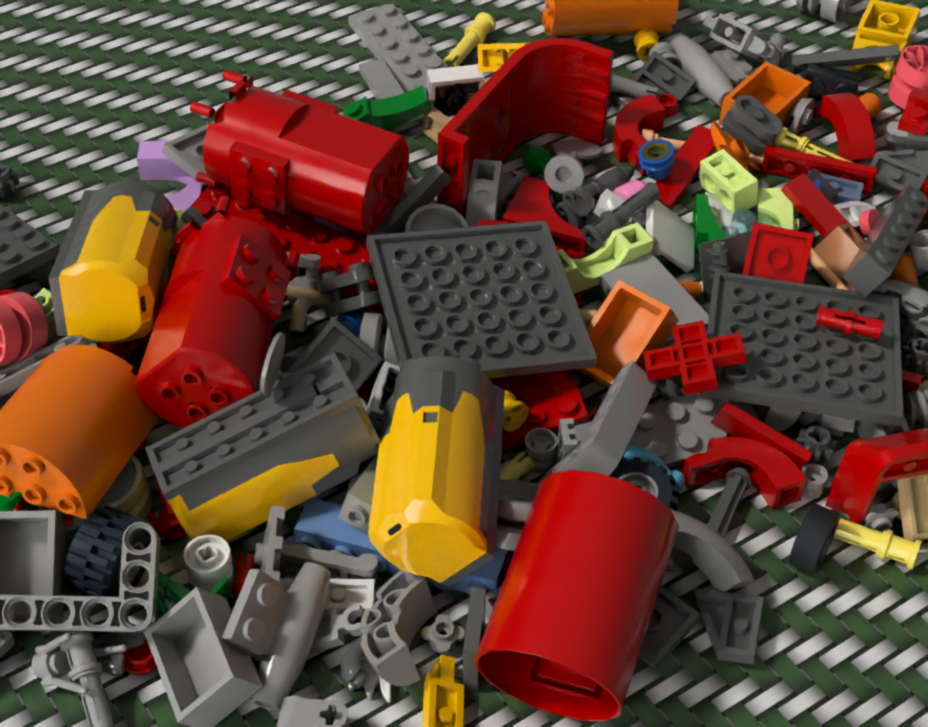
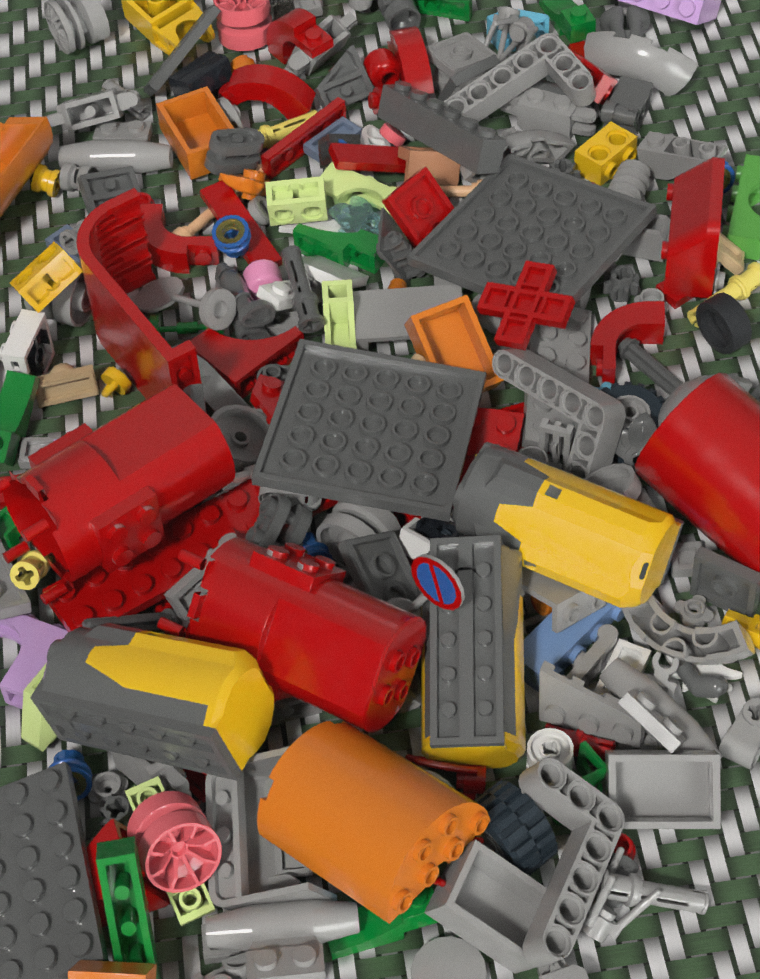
camera: 60 degrees left, 5 degrees up
red tile [711,401,813,469] -> none
red pin [815,305,884,340] -> none

